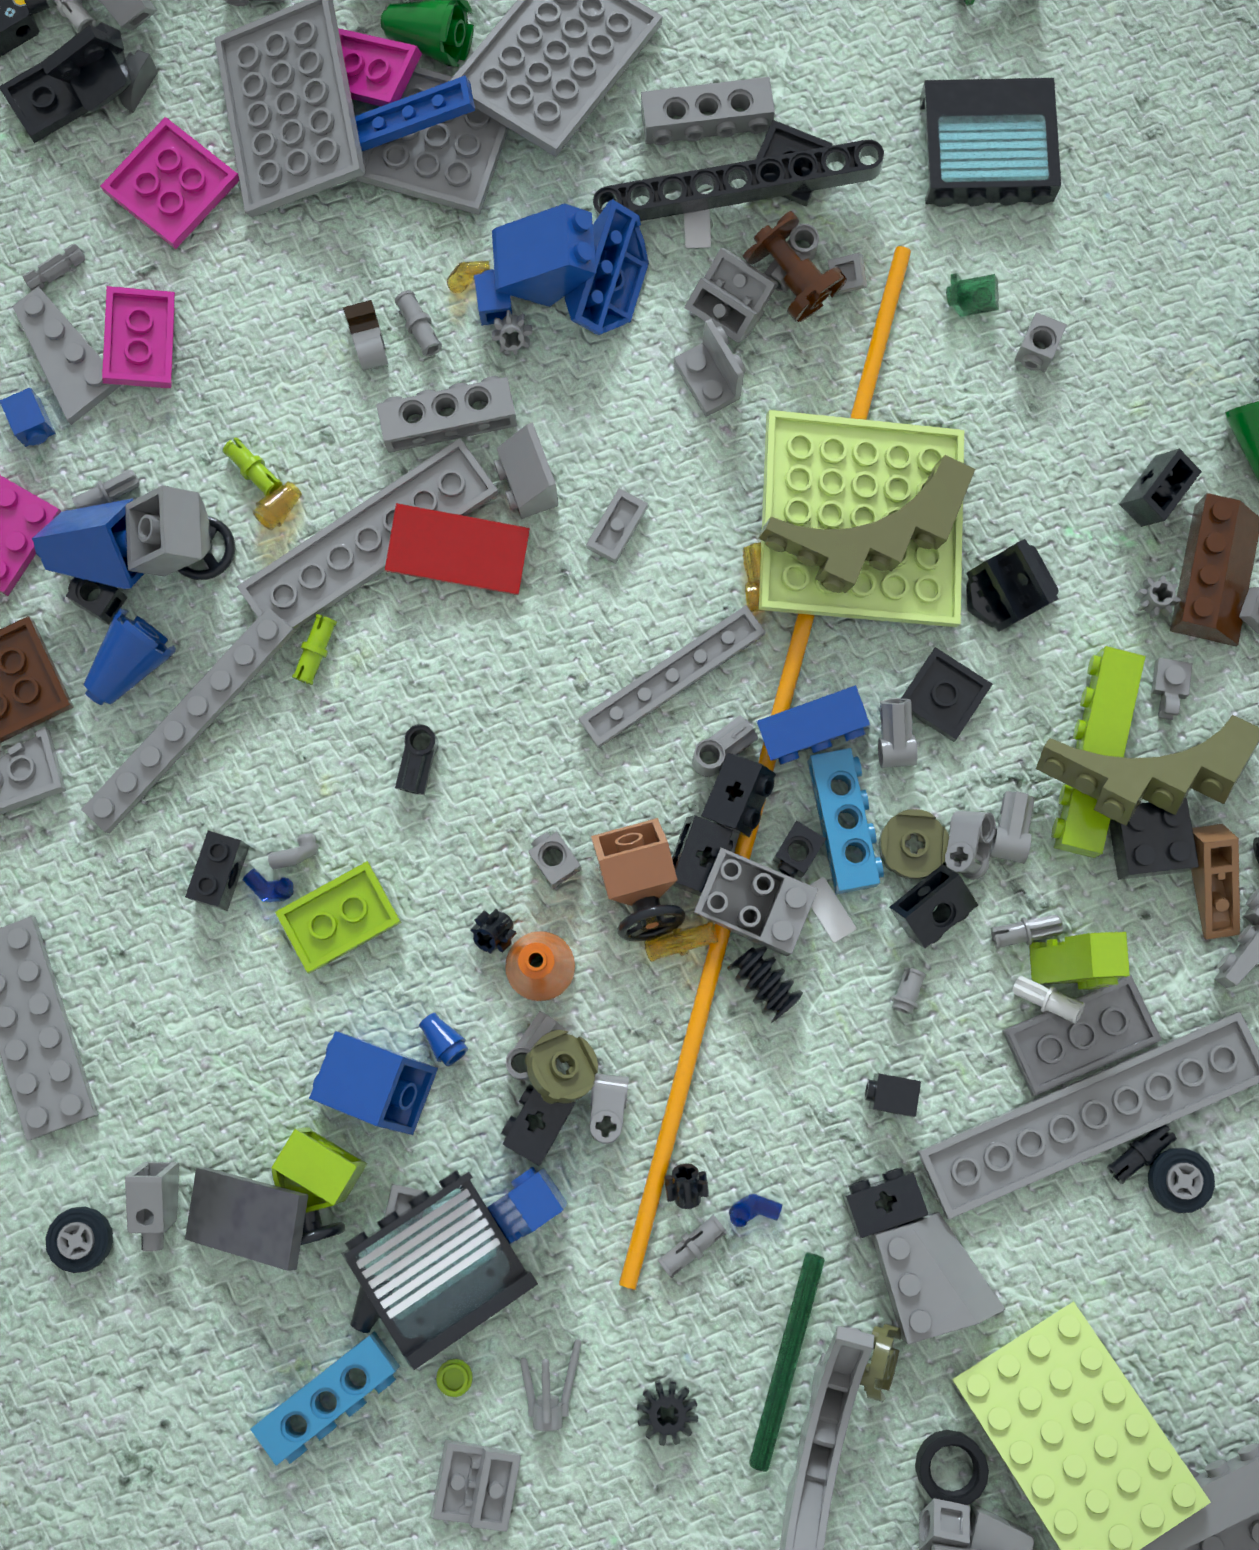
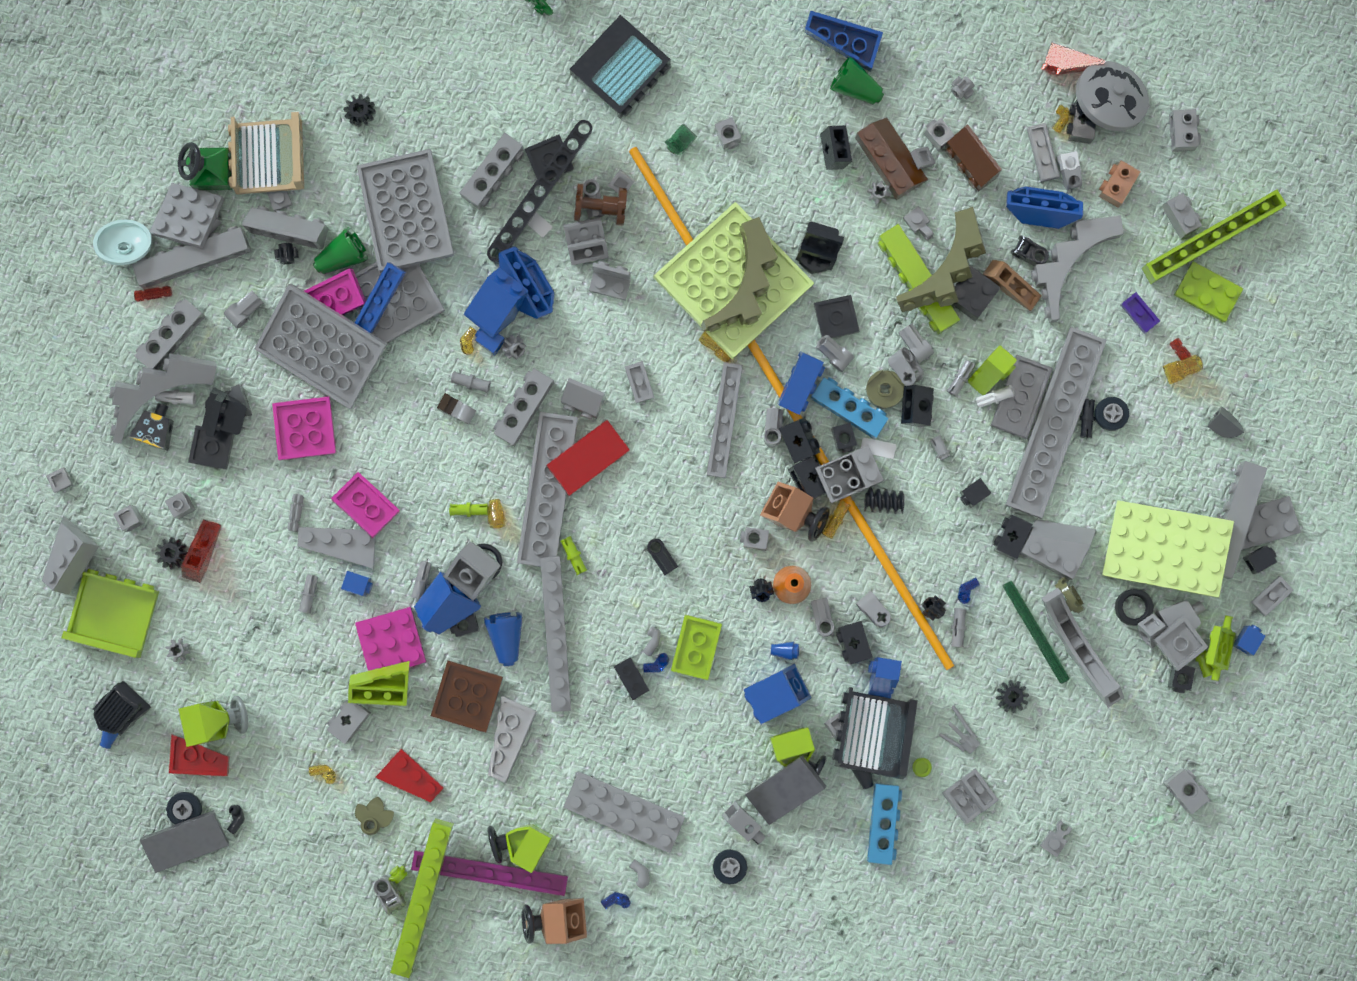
camera: 45 degrees left, 5 degrees up
olive plate [525,1030,598,1104] -> none

